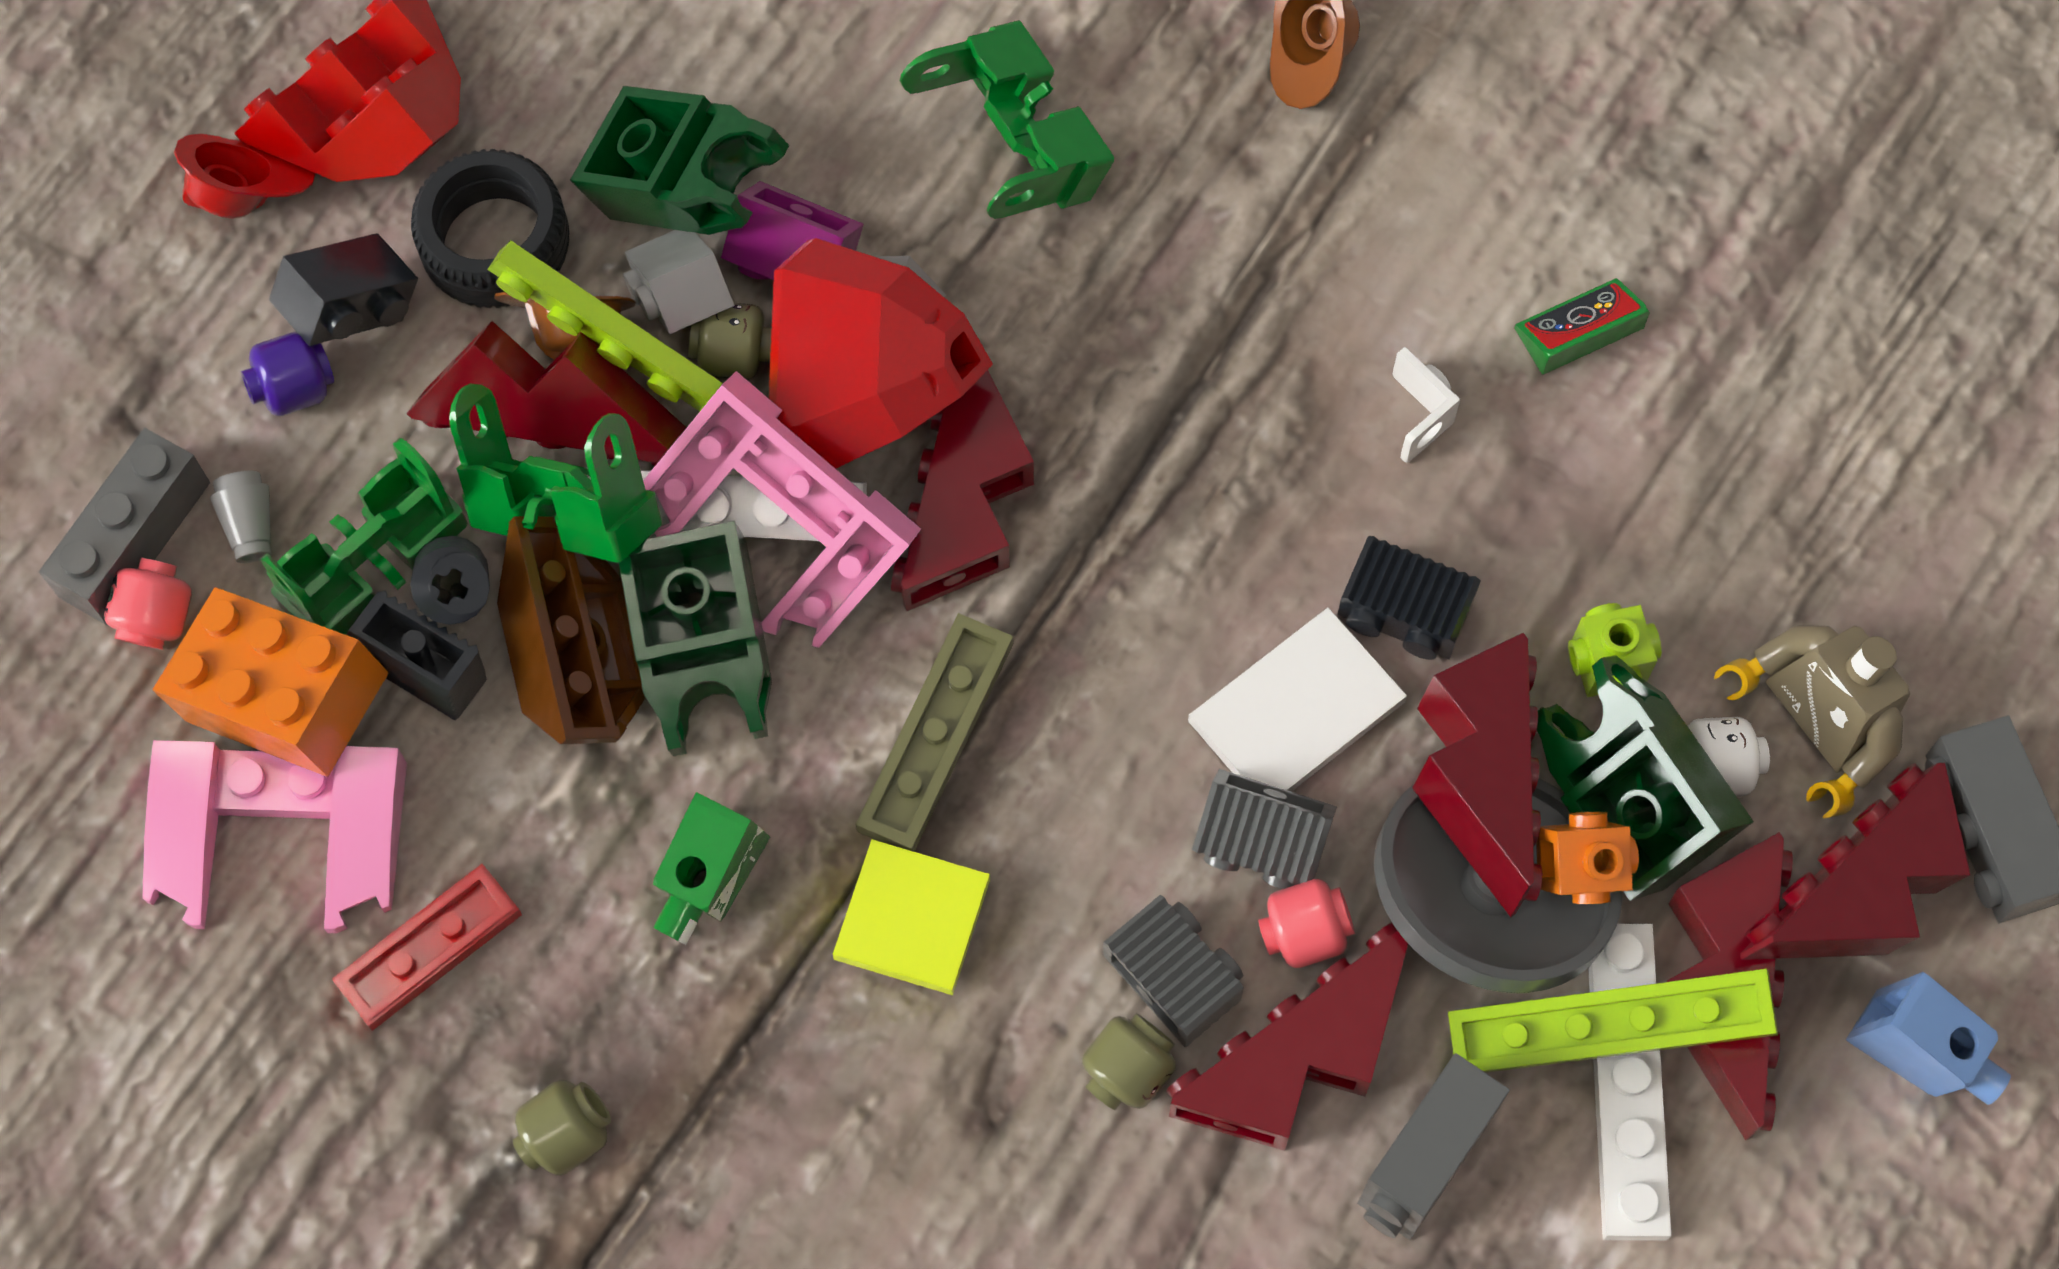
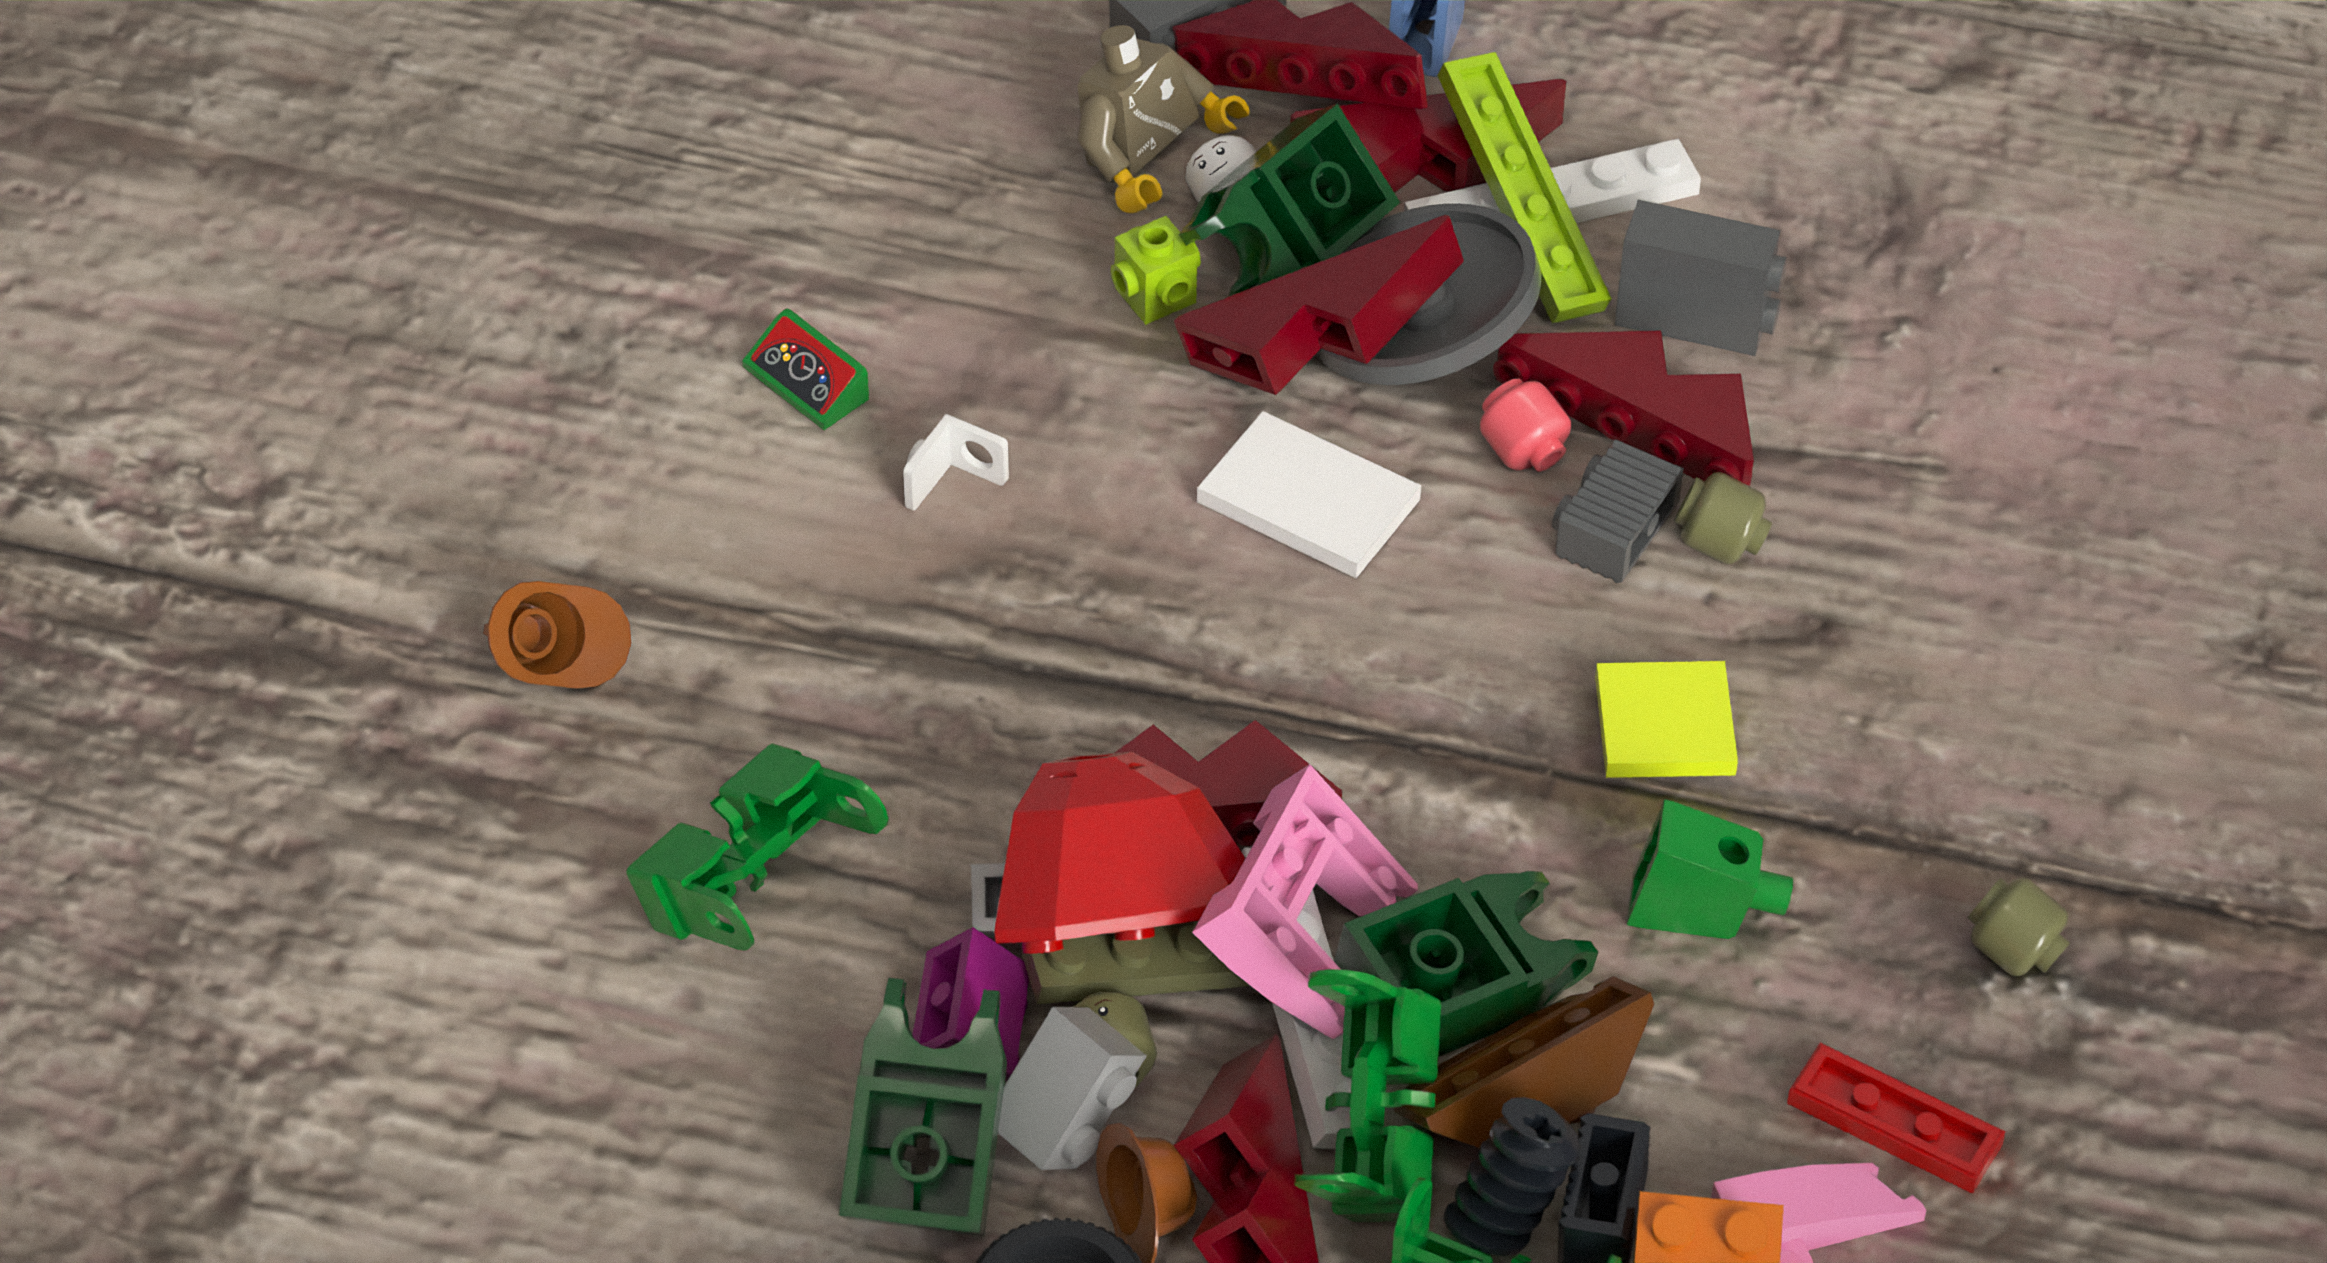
camera: 110 degrees left, 20 degrees down
lime plate [487,240,723,416] -> none
olive plate [856,613,1014,852] -> none
dark grey brick [1192,769,1337,889] -> none
black brick [1337,536,1481,660] -> none
orange brick [1536,812,1639,904] -> none

